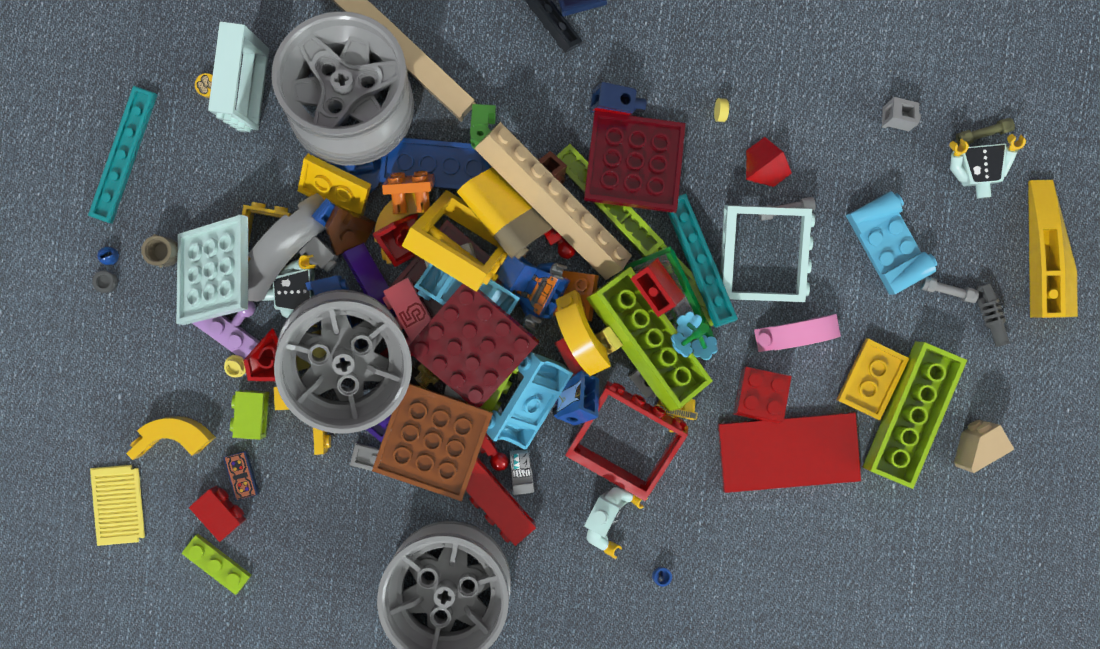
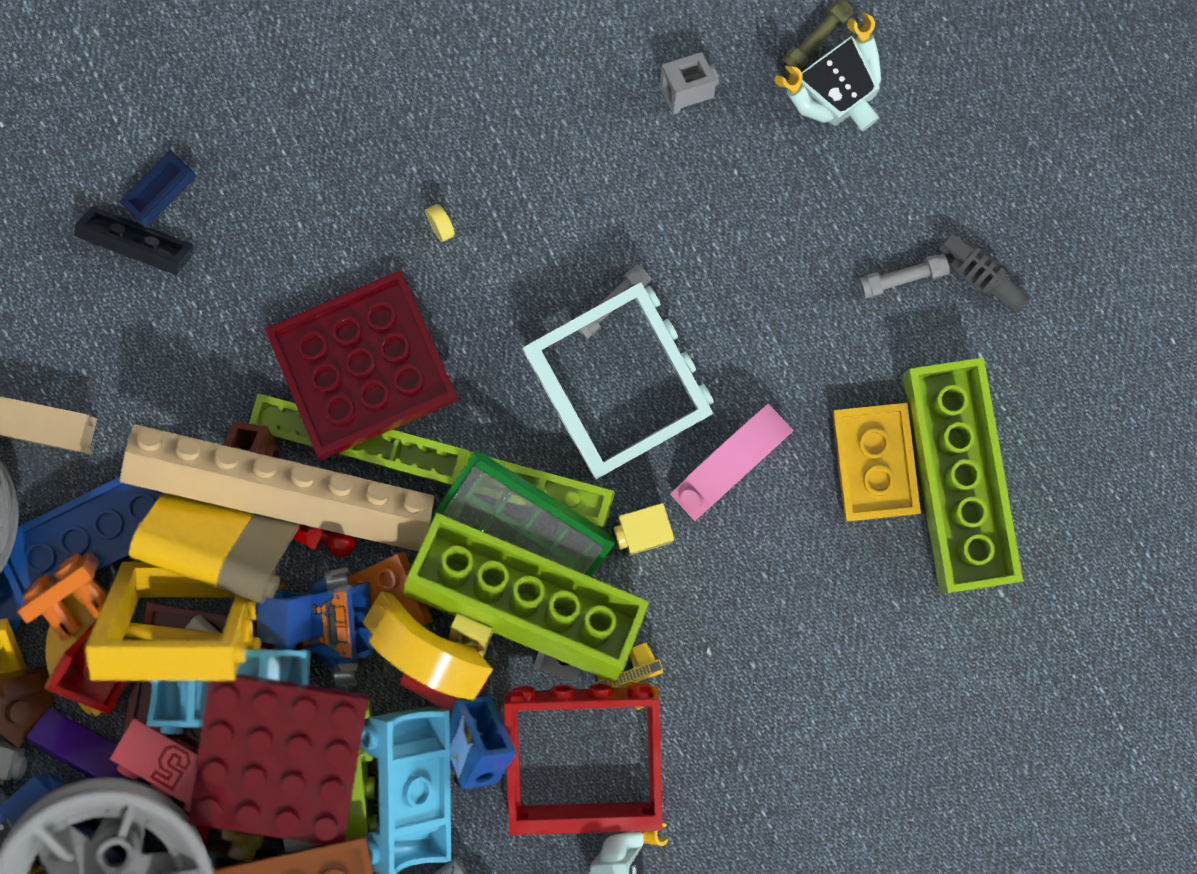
camera: 30 degrees left, 5 degrees down
bright green leg [470,104,496,150] -> none
dark blue torso [589,82,647,115] -> none
red brick [630,258,685,317] -> none
teal tile [667,194,738,328] -> none
medium azure plant [671,311,718,360] -> none
red tile [718,412,861,493] -> none
red brick [733,367,792,424] -> none
red slope [746,137,792,187] -> none
medium azure piece [846,191,937,295] -> none
tan slope [954,420,1014,473] -> none
yellow wedge [1028,180,1078,318] -> none
none -> light yellow brick [614,503,675,556]

